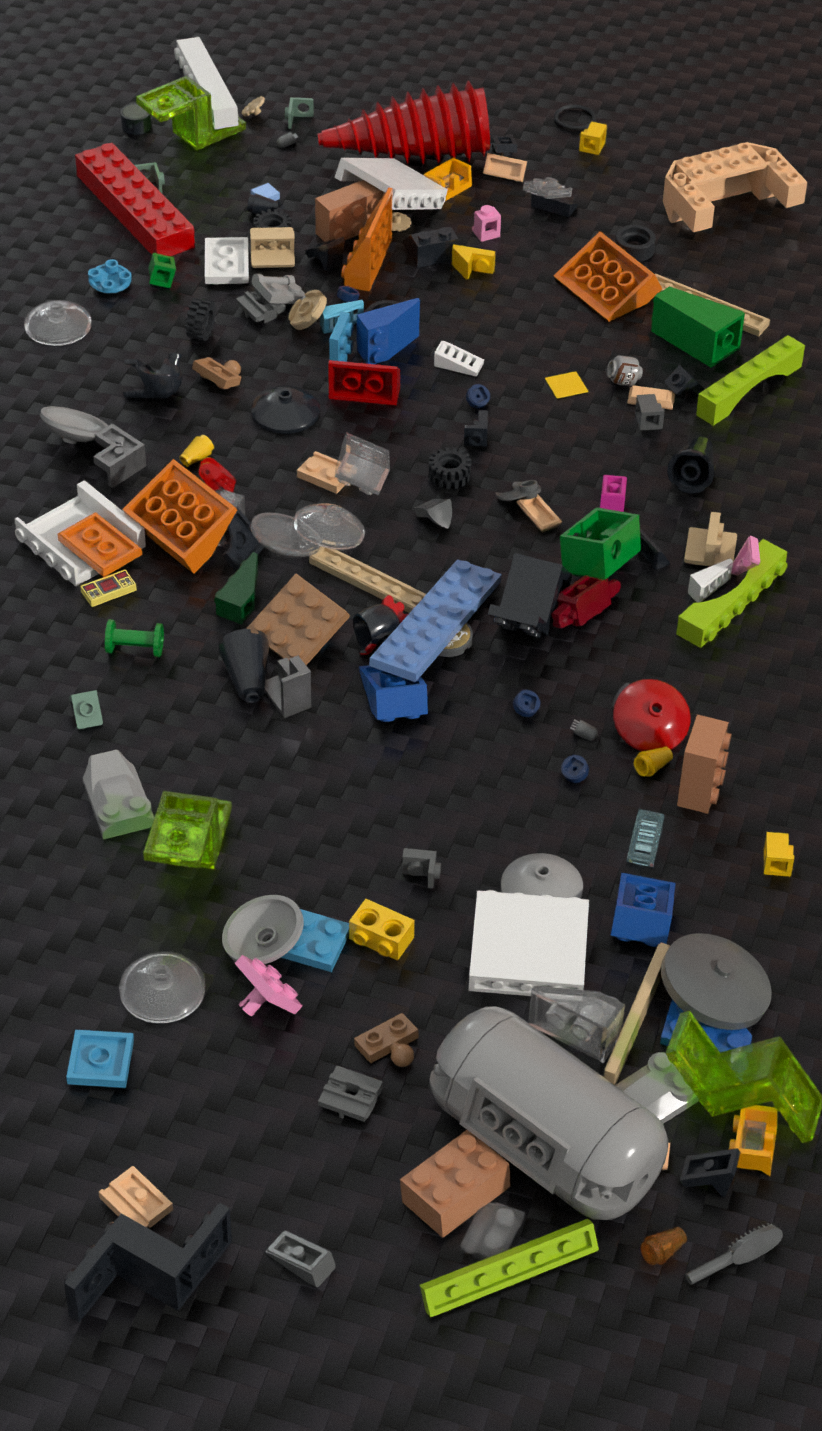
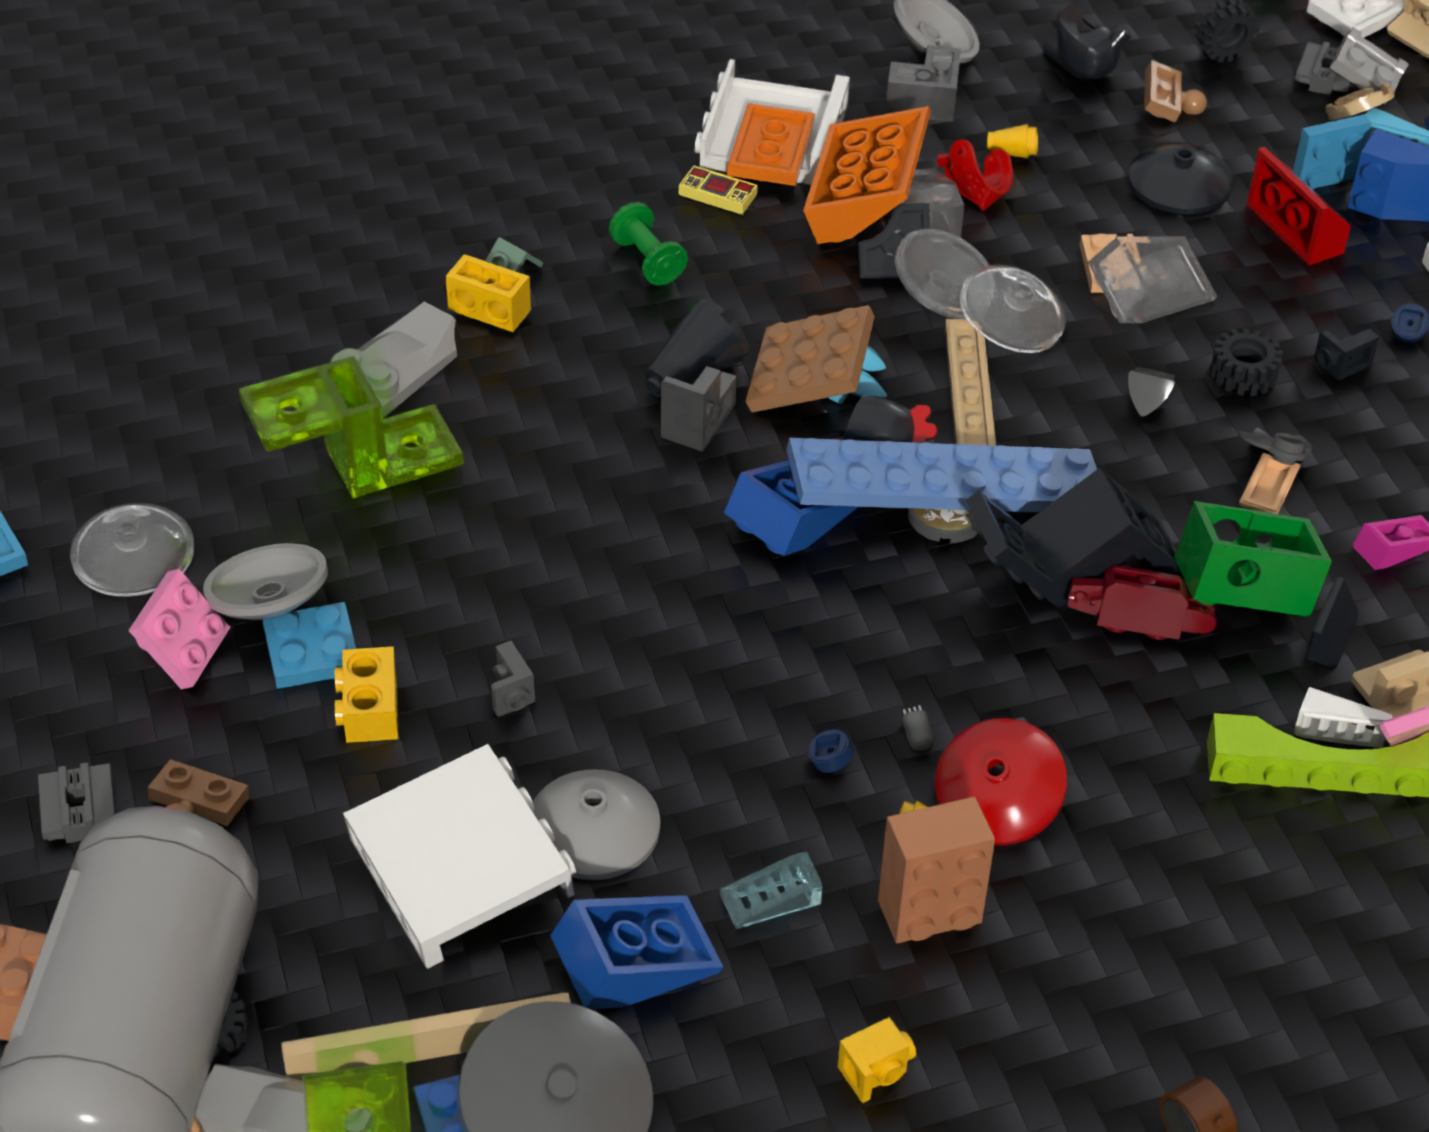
camera: 55 degrees right, 0 degrees up
dark green slope [214,552,258,625] -> none
dark blue tile [513,690,540,717] -> none
clear slope [529,986,625,1063] -> none
none -> yellow brick [446,254,531,332]

